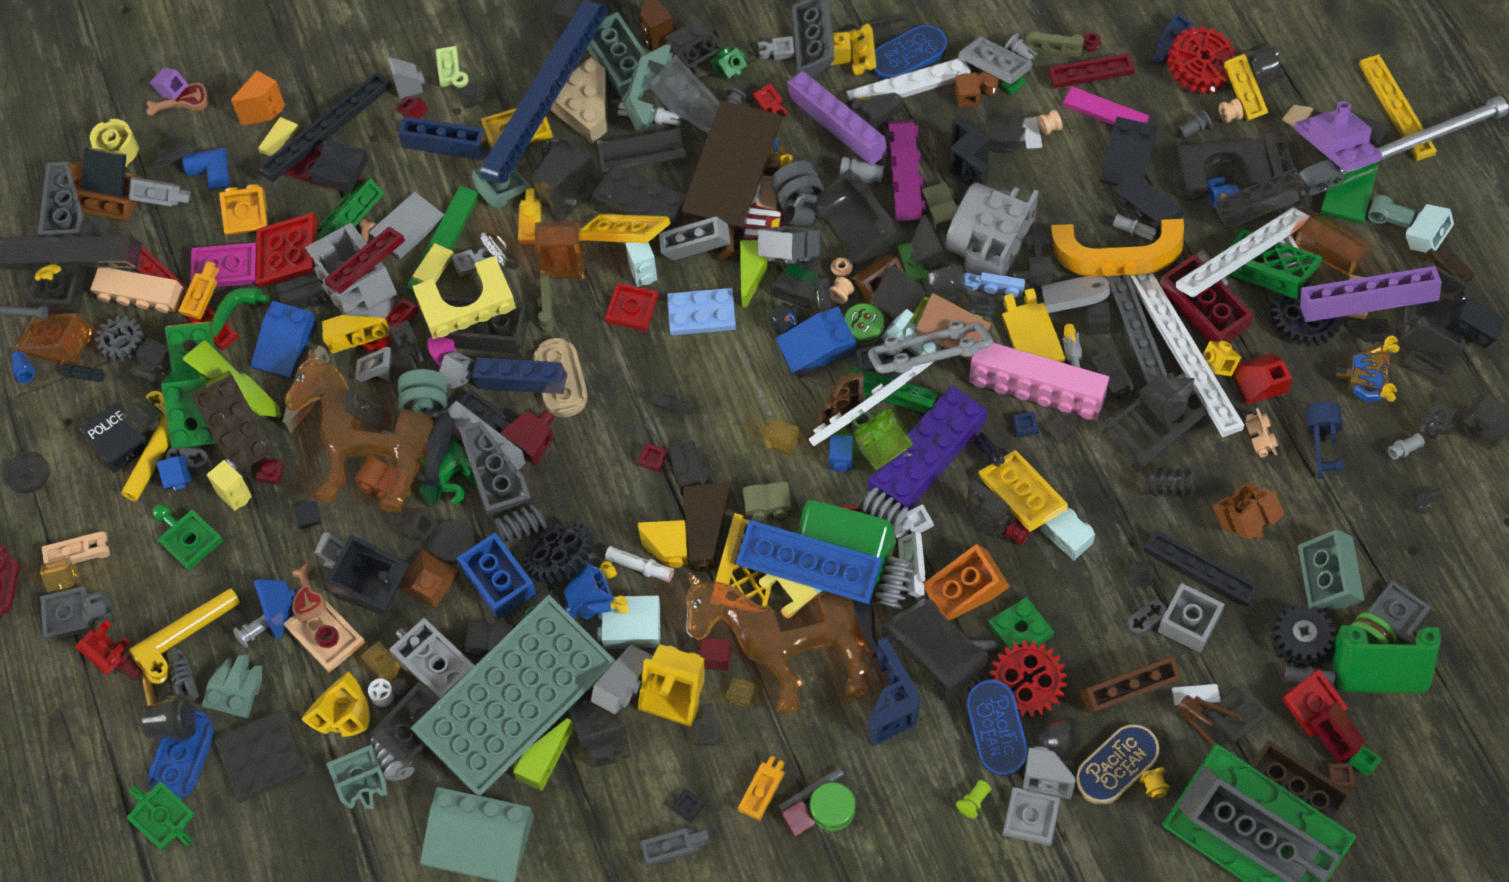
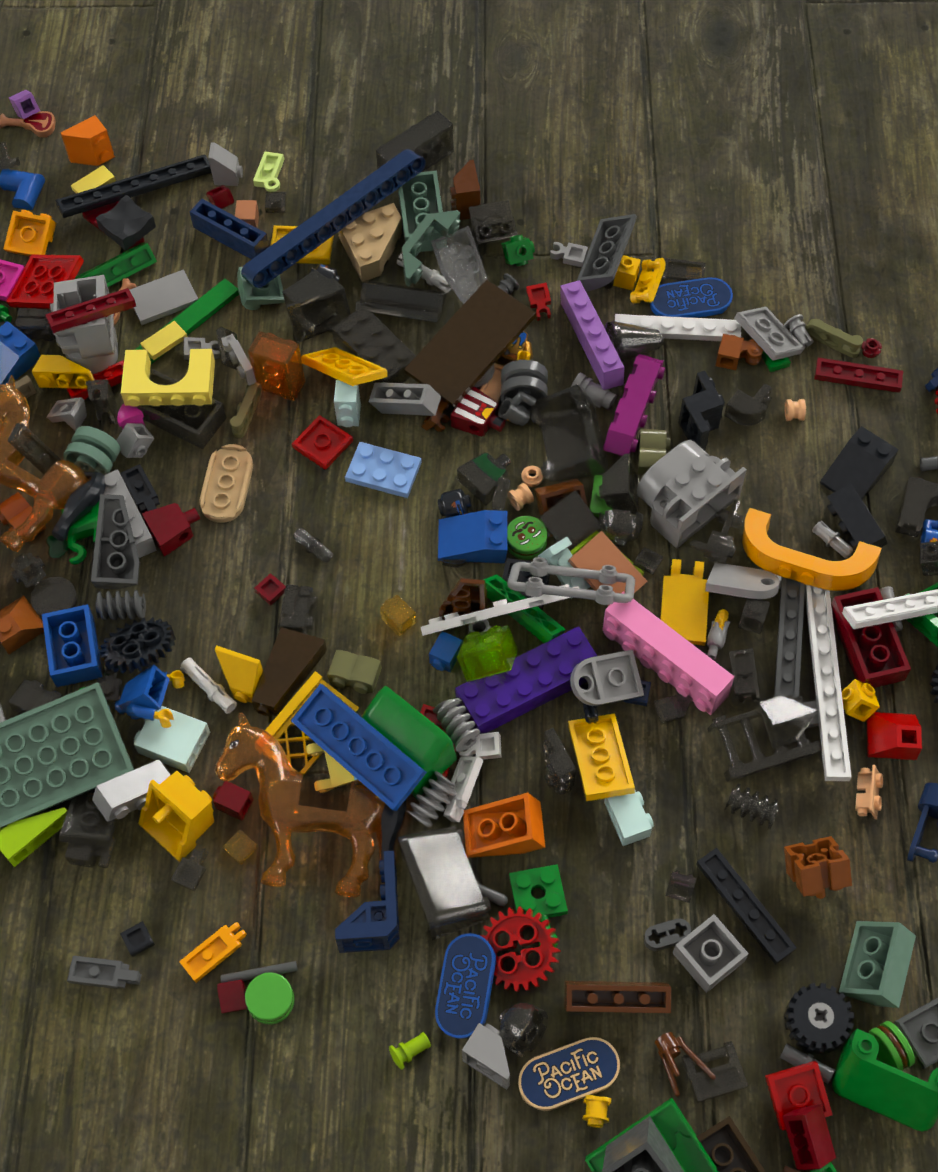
camera: 20 degrees right, 0 degrees up
dark blue brick [472,358,568,394] -> none
yellow hinge [518,188,542,244] -> none
lime slope [740,240,769,307] -> none
dark grey piece [758,226,820,263] -> none
light blue hinge [963,272,1025,298] -> none
light grey tile [1003,787,1060,846] -> none
dark red wheel [1005,518,1032,546] -> none
white sticker [1021,117,1042,149] -> none
dark pink tile [1063,87,1149,125] -> none
white sticker [1172,684,1220,705] -> none
none -> light grey hinge [221,334,256,385]
none -> nougat brick [235,200,259,228]
none -> light grey tile [570,650,644,706]

